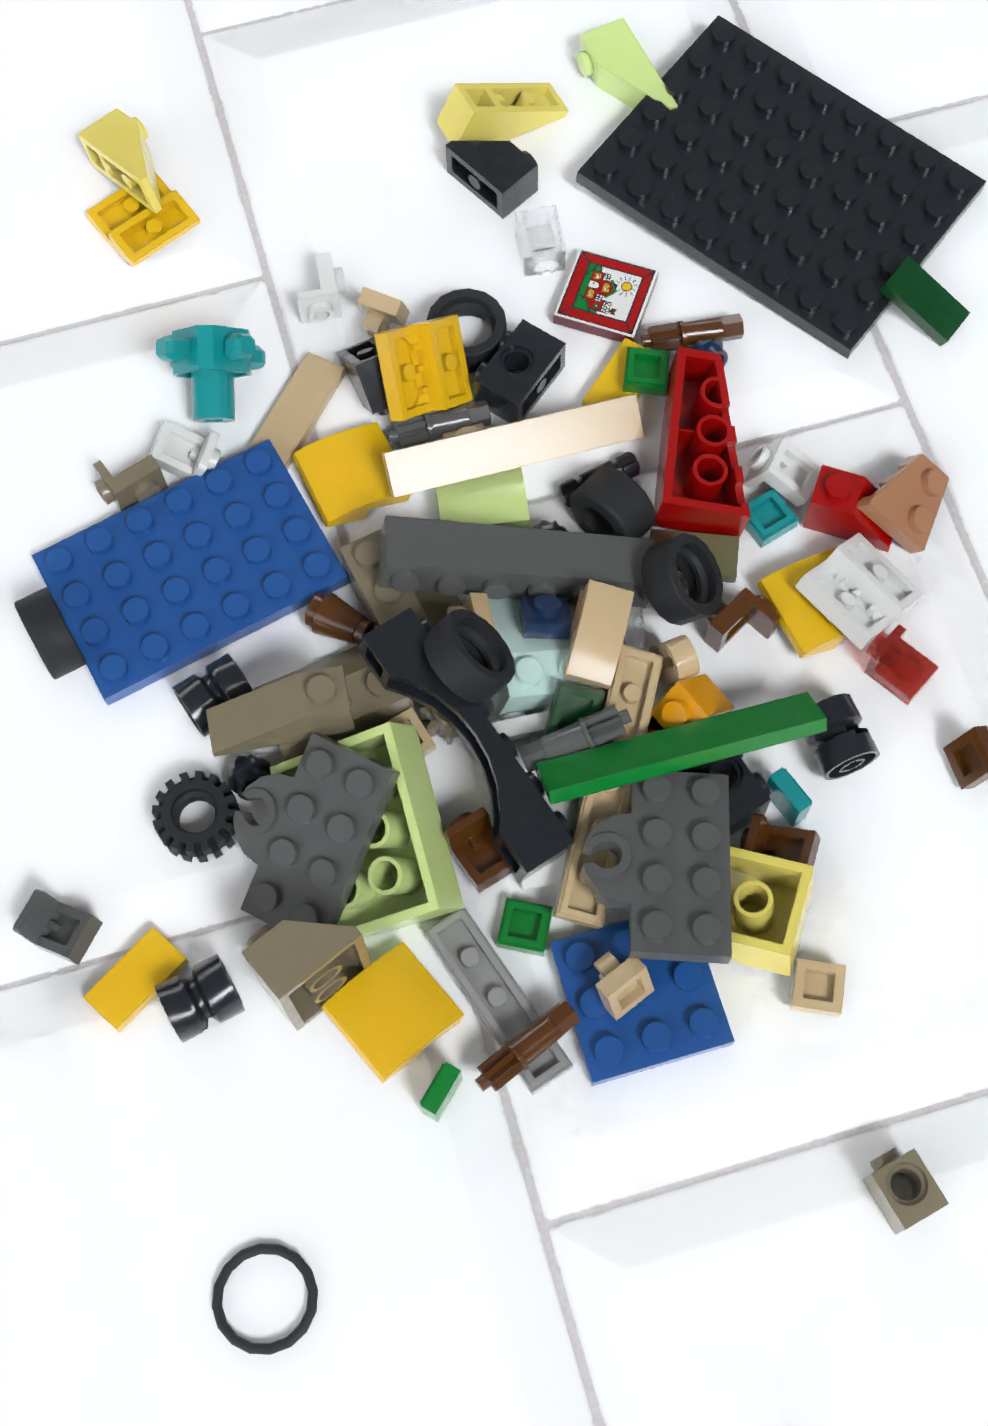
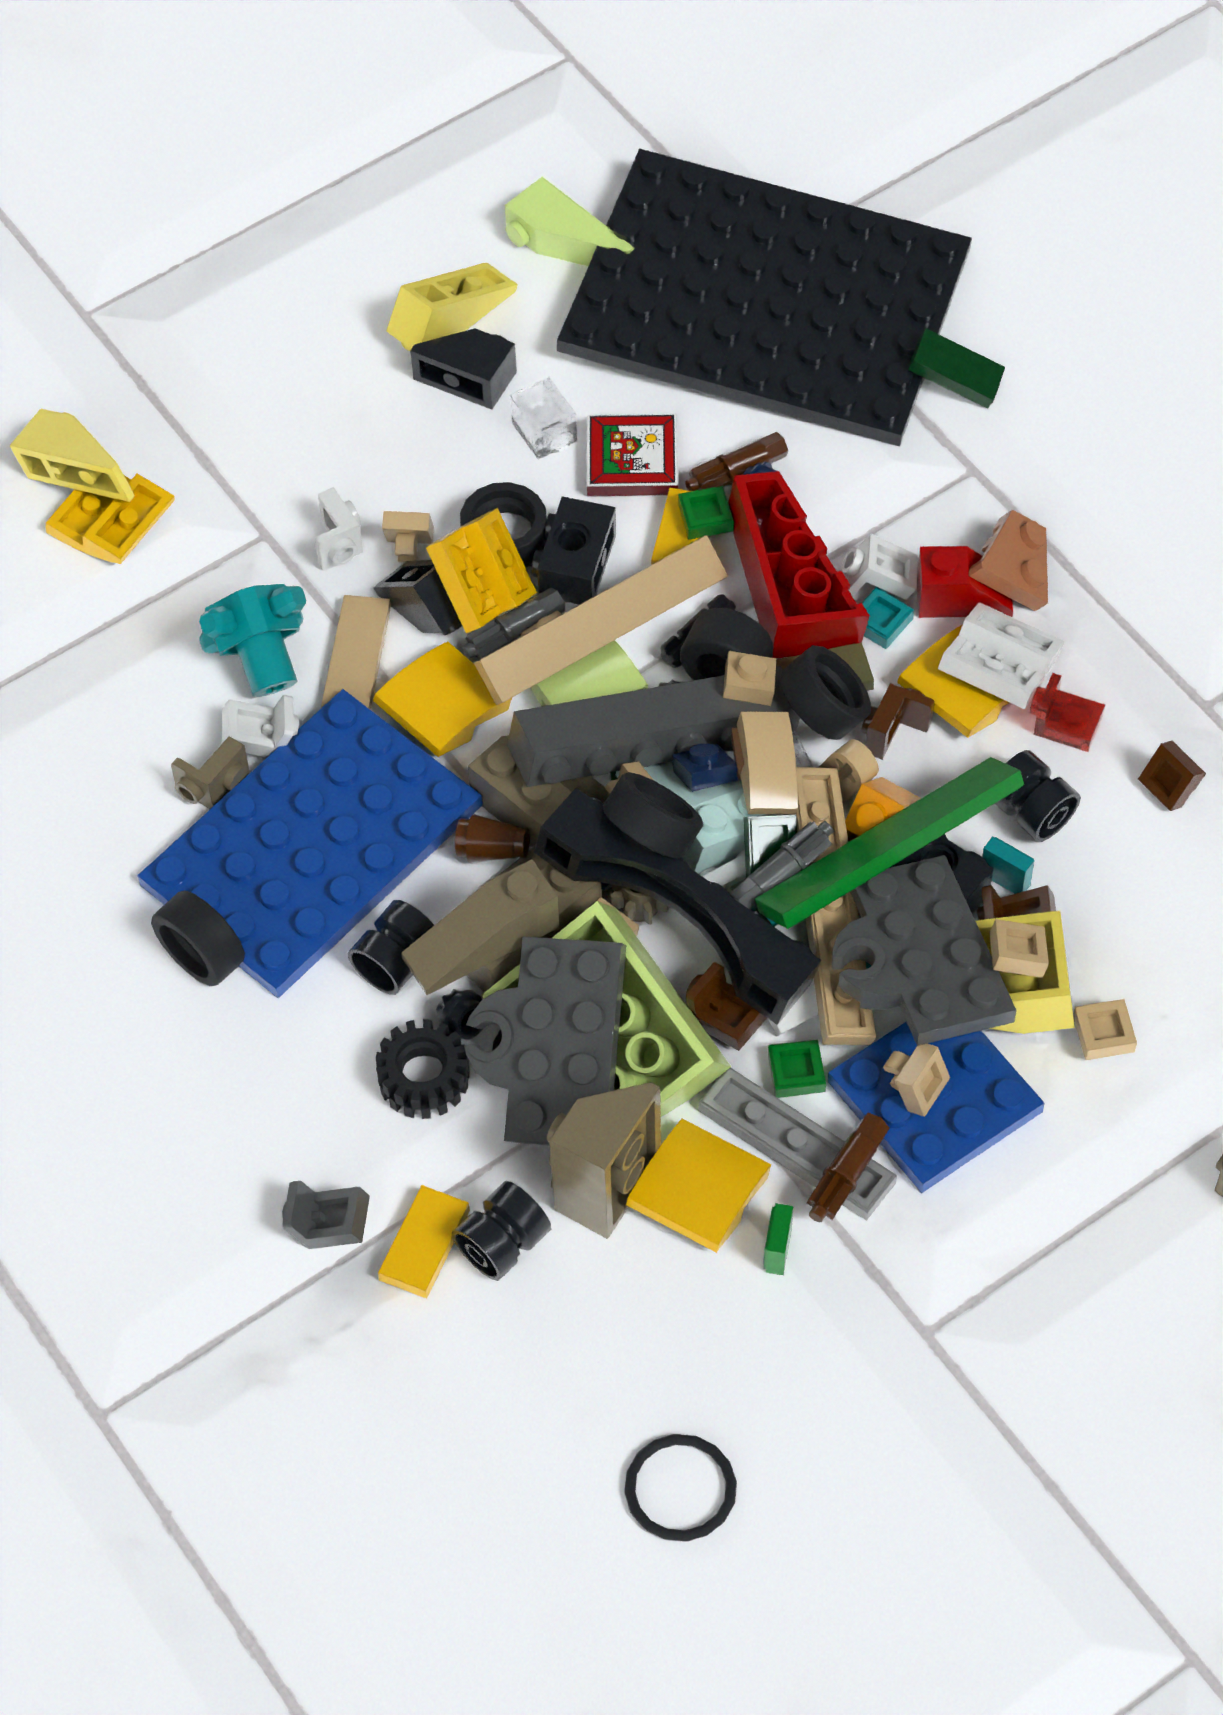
camera: 20 degrees left, 10 degrees down
none -> tan plate [723,651,776,706]
none -> tan plate [990,919,1049,978]

